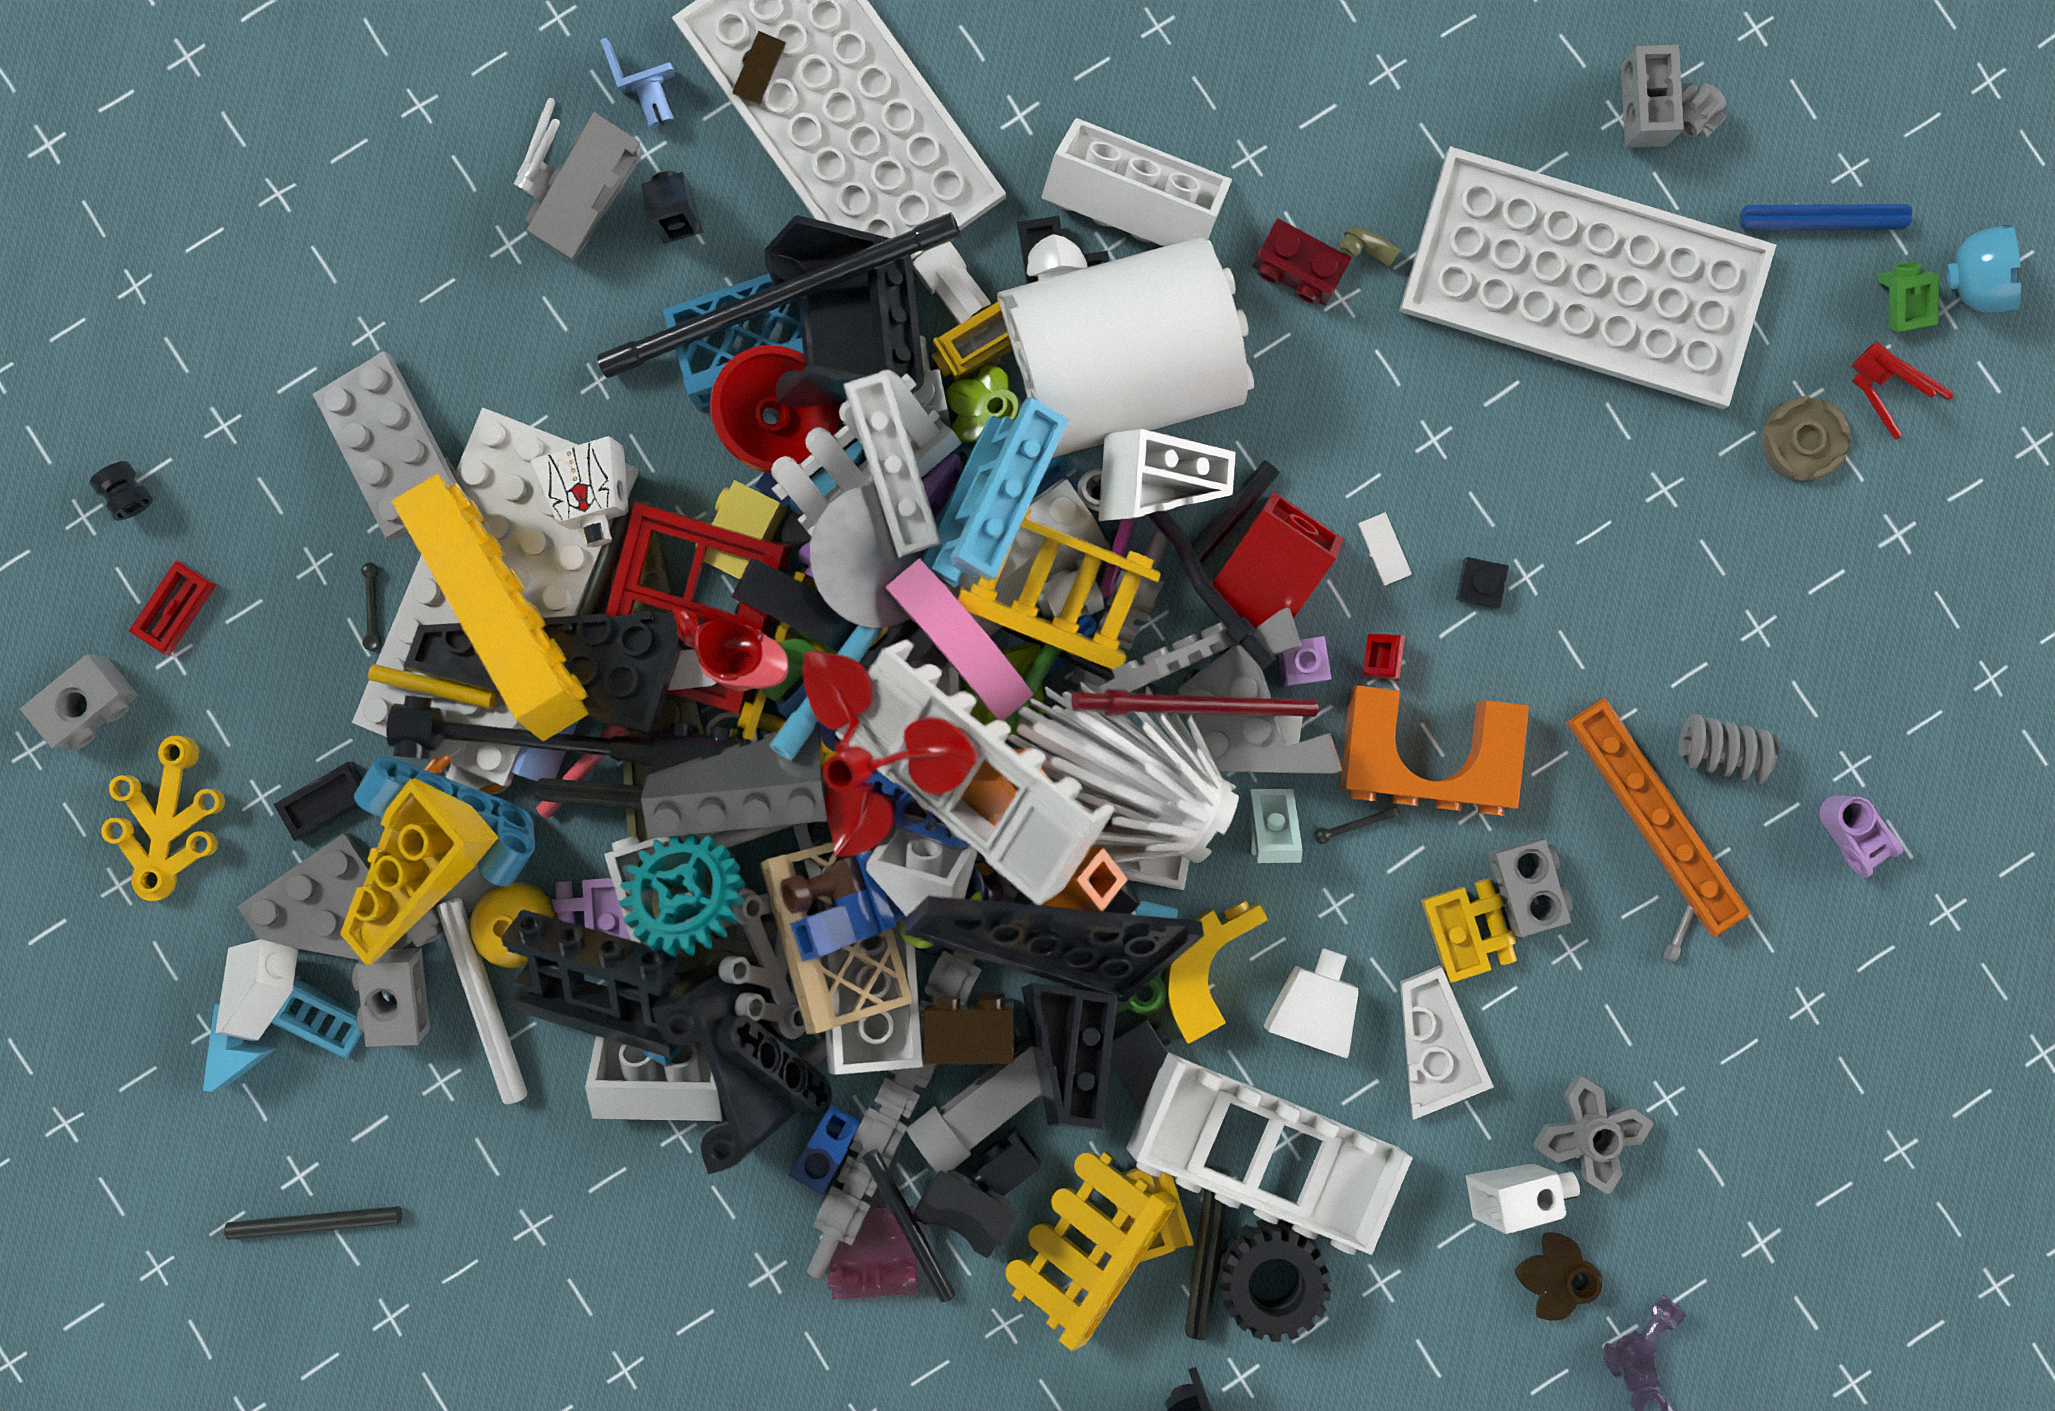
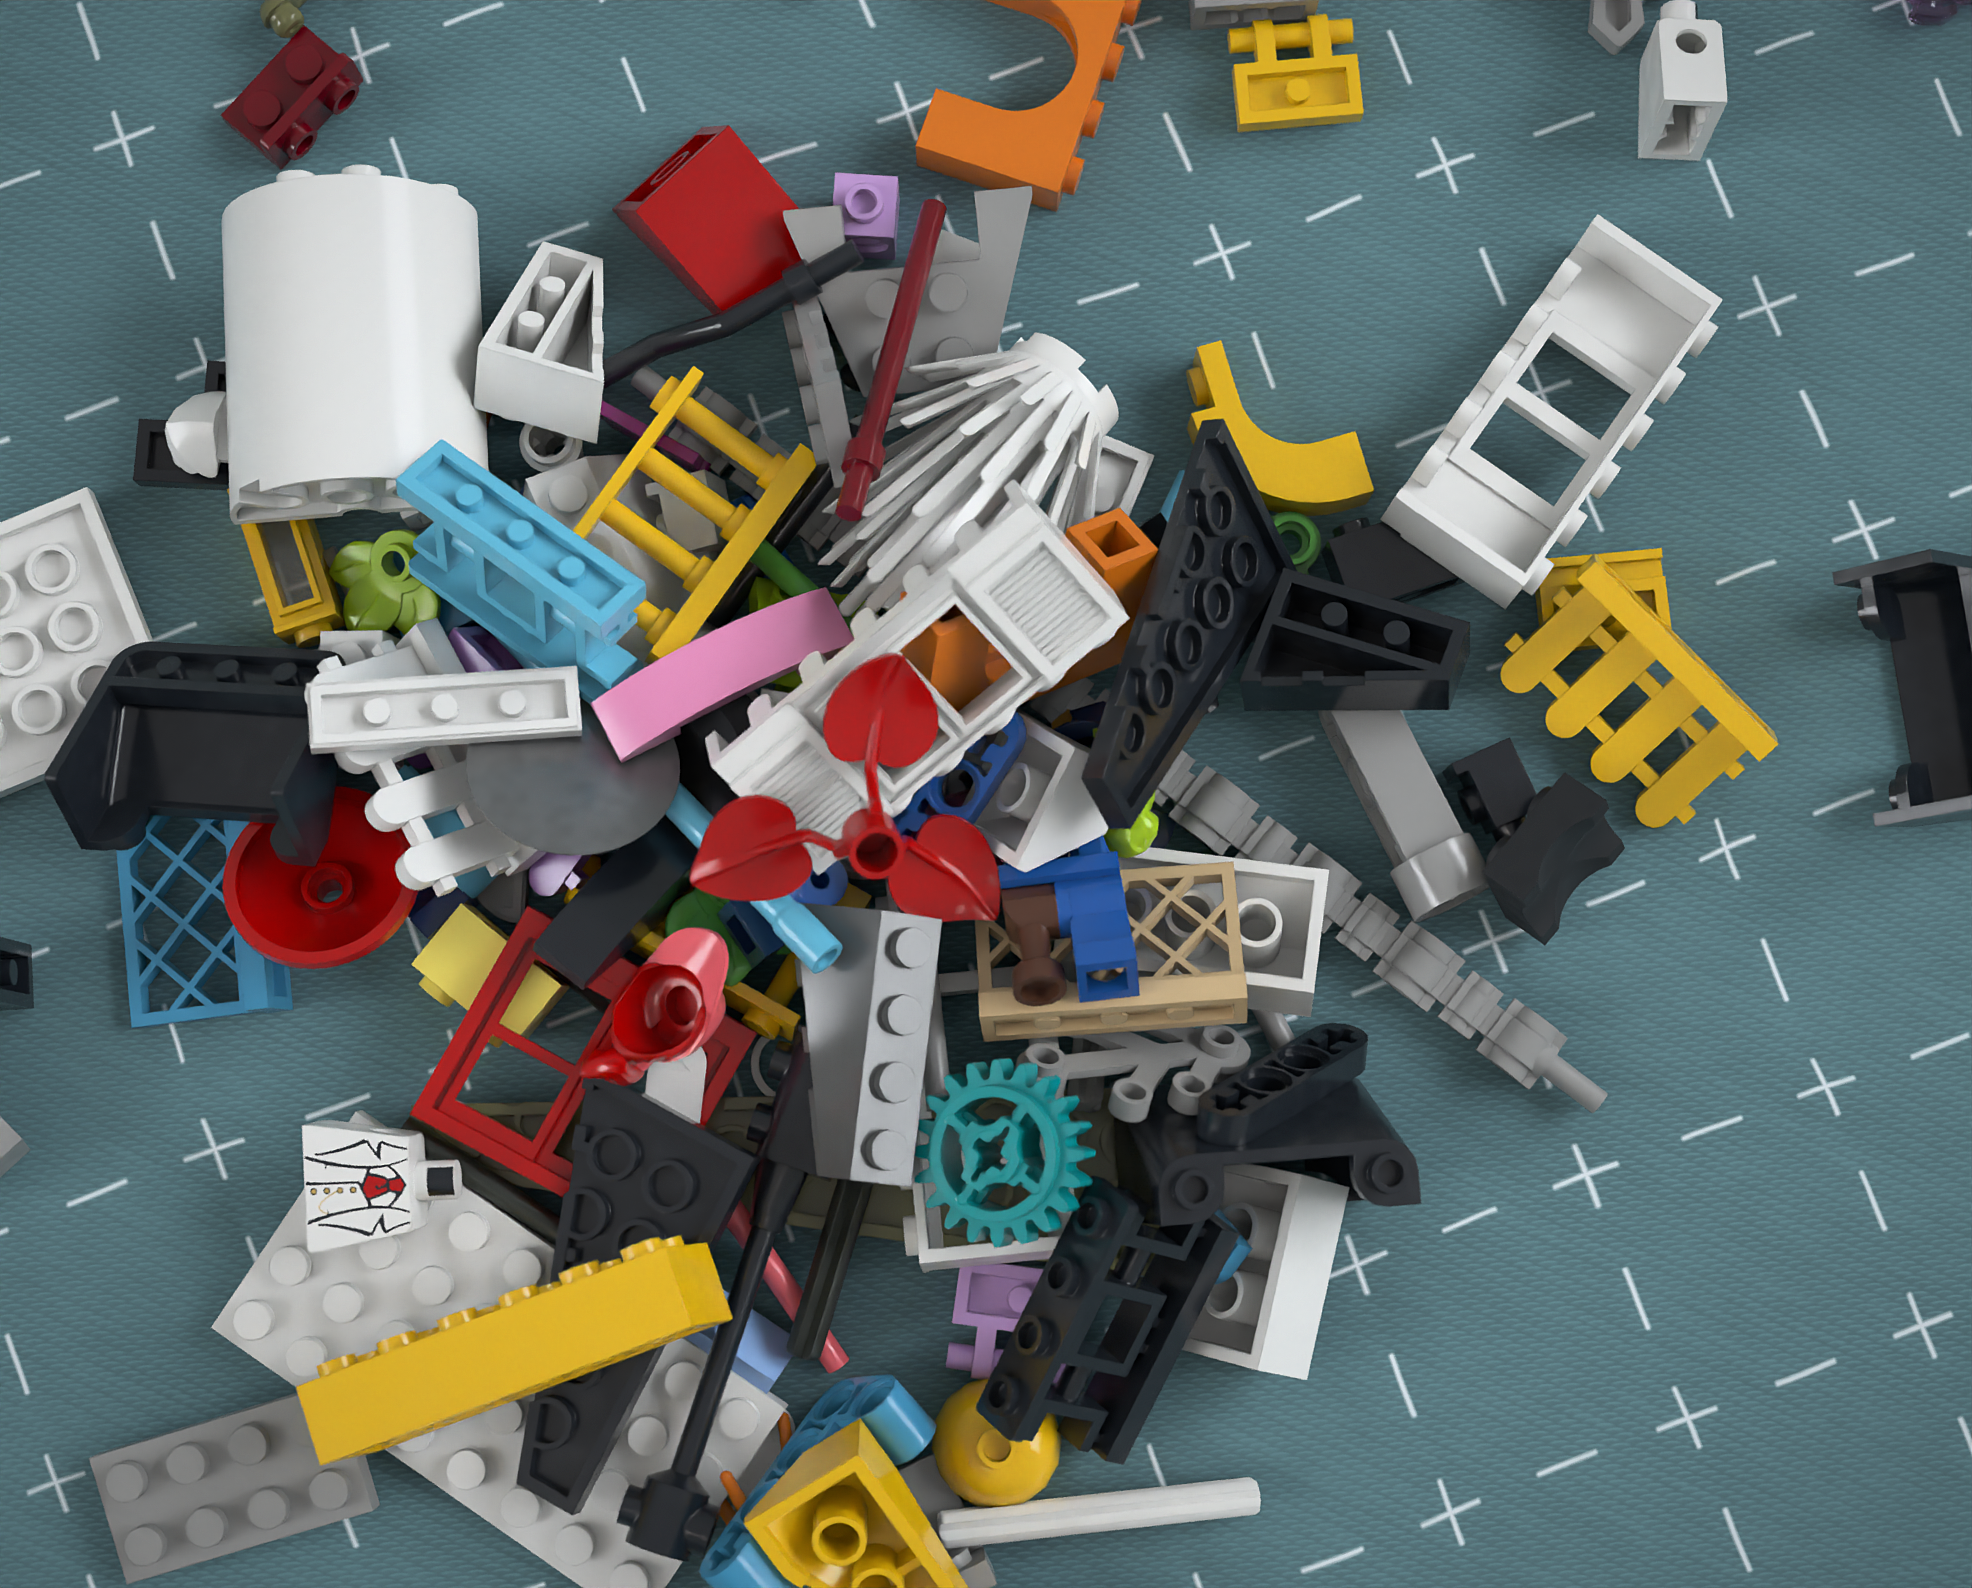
camera: 80 degrees left, 5 degrees down
pearl dark grey hinge [361,562,382,651] -> none
yellow bar [368,664,497,709] -> none
black piece [597,212,961,378] -> none
leg [788,1105,862,1195] -> none
clear pink hinge [828,1205,919,1300] -> none
black bar [862,1149,955,1302] -> none
white piece [912,242,992,324] -> none
dark brown brick [924,992,1014,1064] -> none
white slope [1041,118,1232,247] -> none
pearl dark grey axle [1185,1166,1231,1340] -> none
black piece [1192,460,1280,563] -> none
black tyre [1217,1220,1331,1342] -> none
light aqua slope [1250,789,1303,863] -> none
white torso [1264,948,1358,1058] -> none
pearl dark grey hinge [1314,806,1401,844] -> none
white window [1358,512,1412,586] -> none
red slope [1362,634,1405,681] -> none
white wing [1400,965,1493,1120] -> none
dark brown plate [1515,1232,1603,1321] -> none

